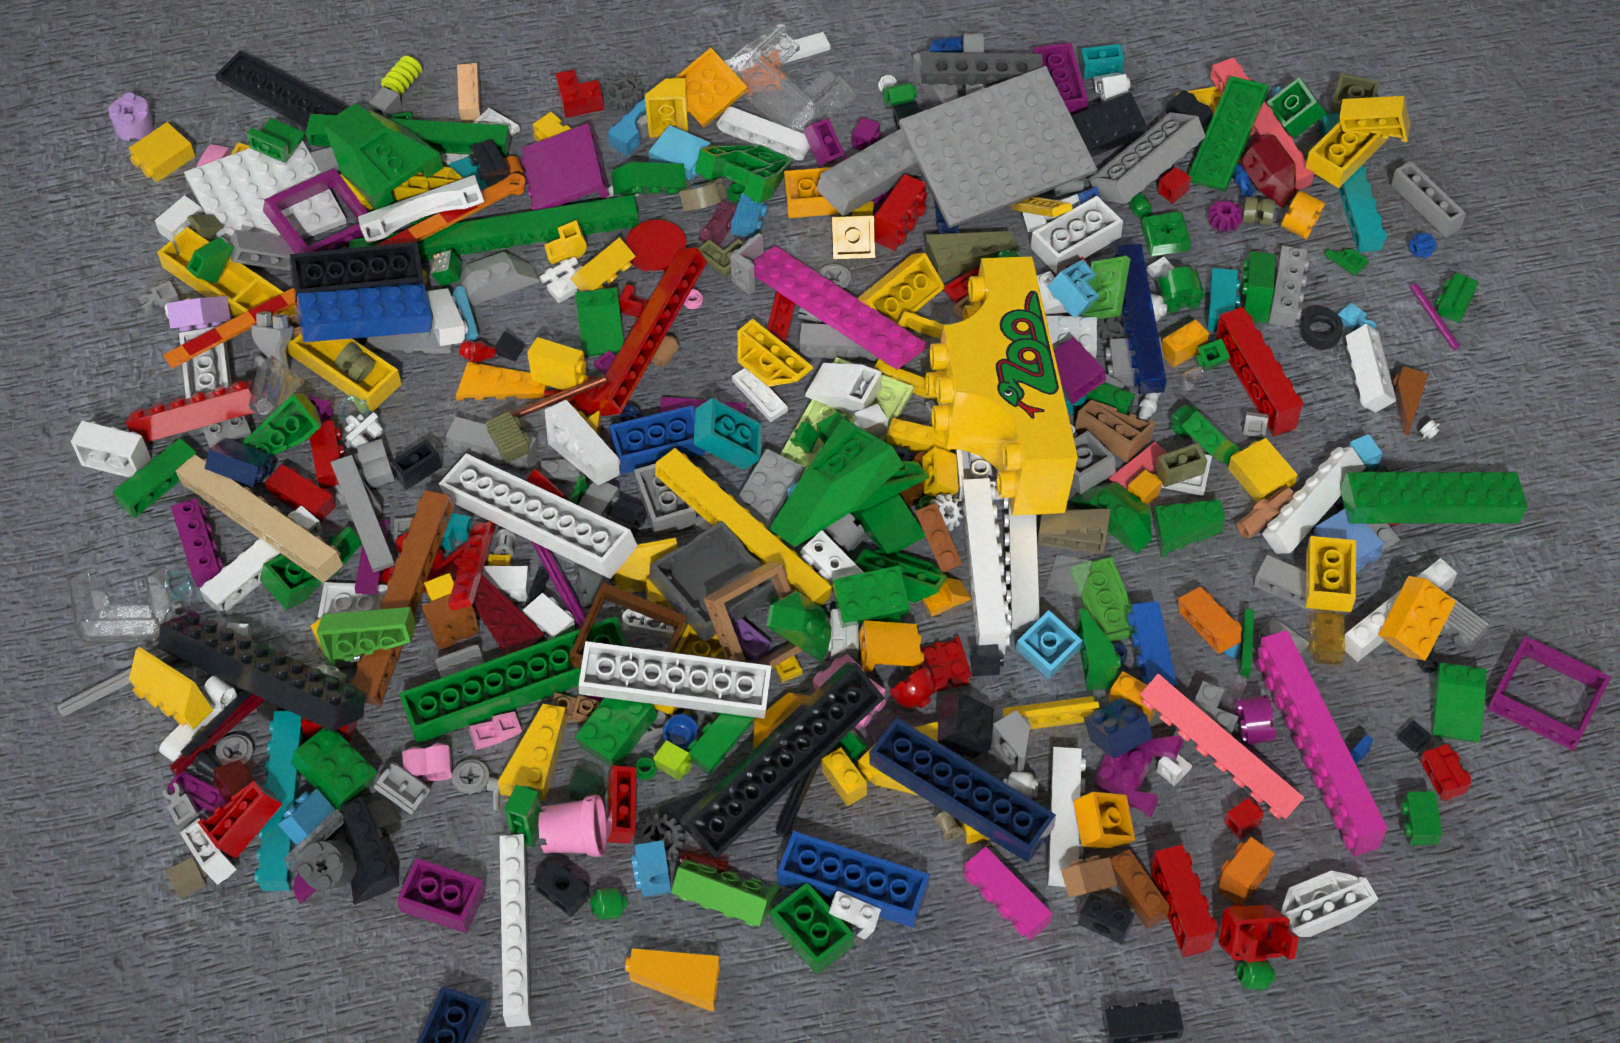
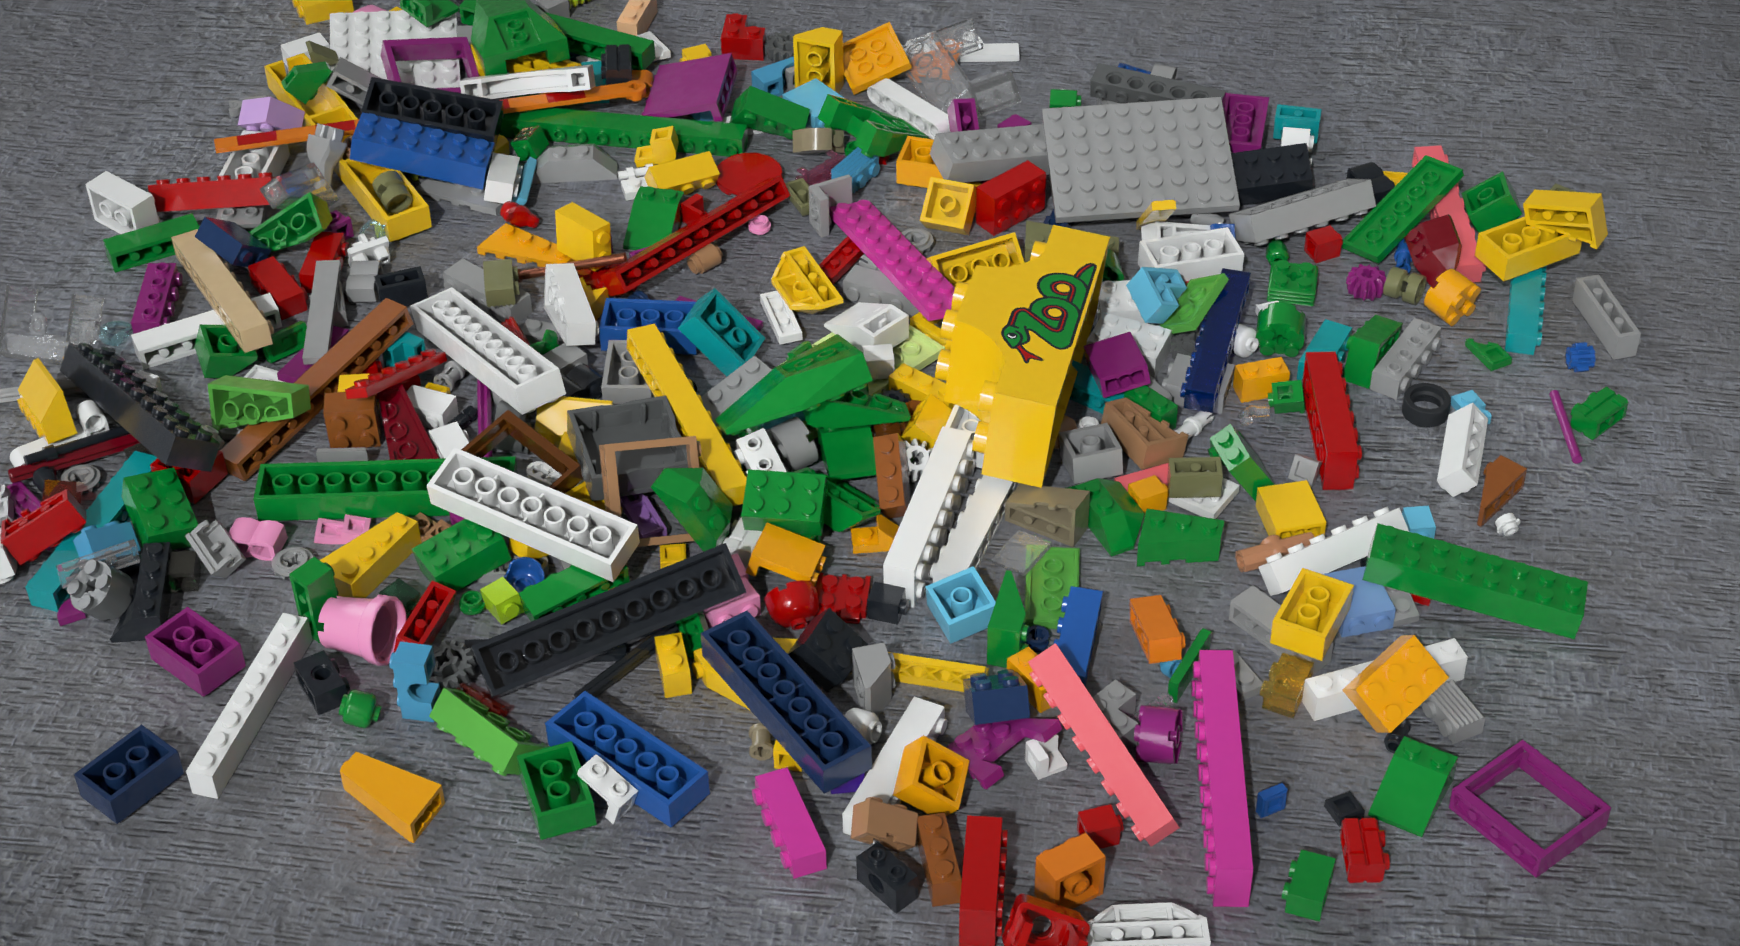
camera: 20 degrees right, 15 degrees down
black slope [495,331,525,362] -> none

